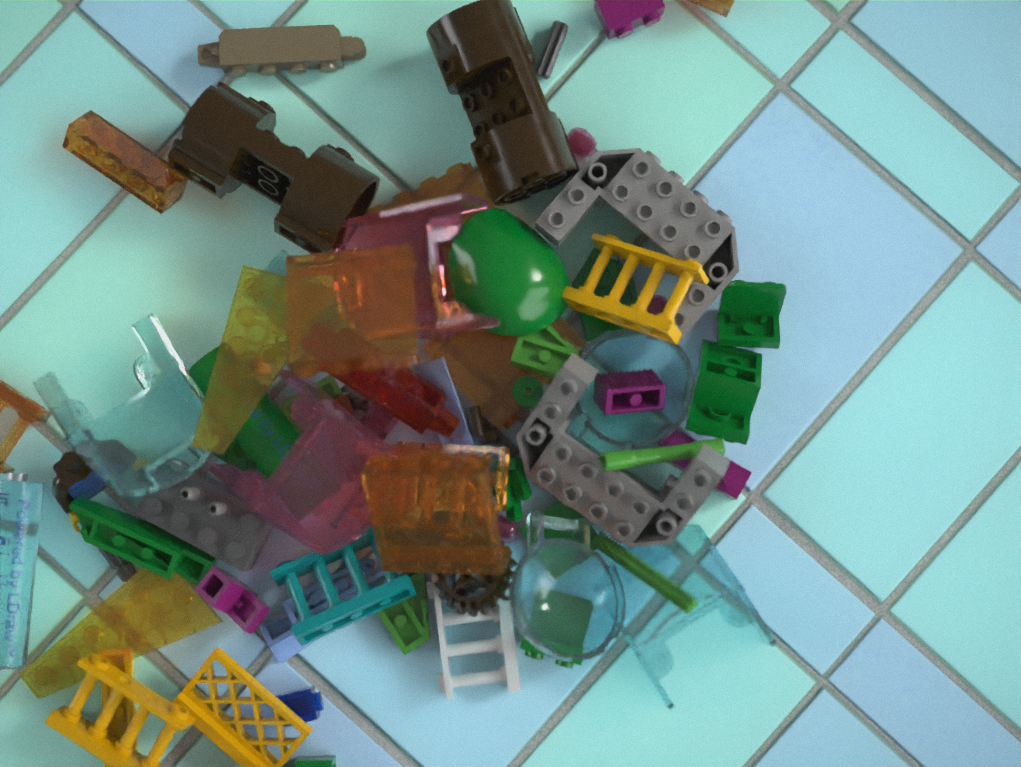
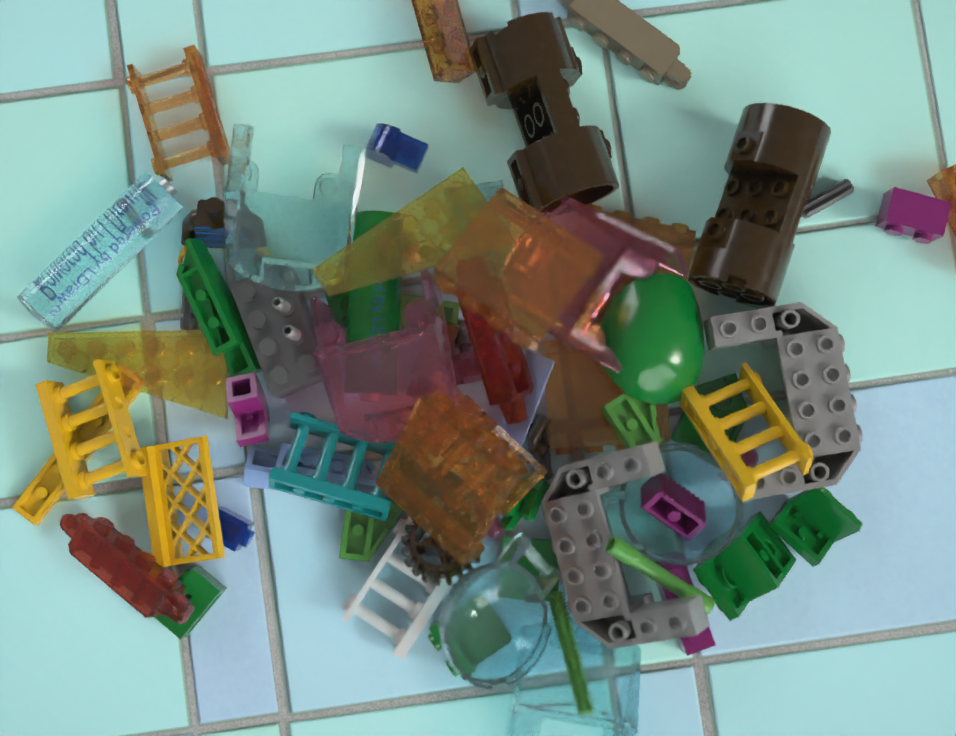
camera: 40 degrees right, 0 degrees up
green tile [512,376,543,408] -> none
clear pink cylinder [567,127,598,159] -> none
none -> clear blue brick [364,123,429,174]

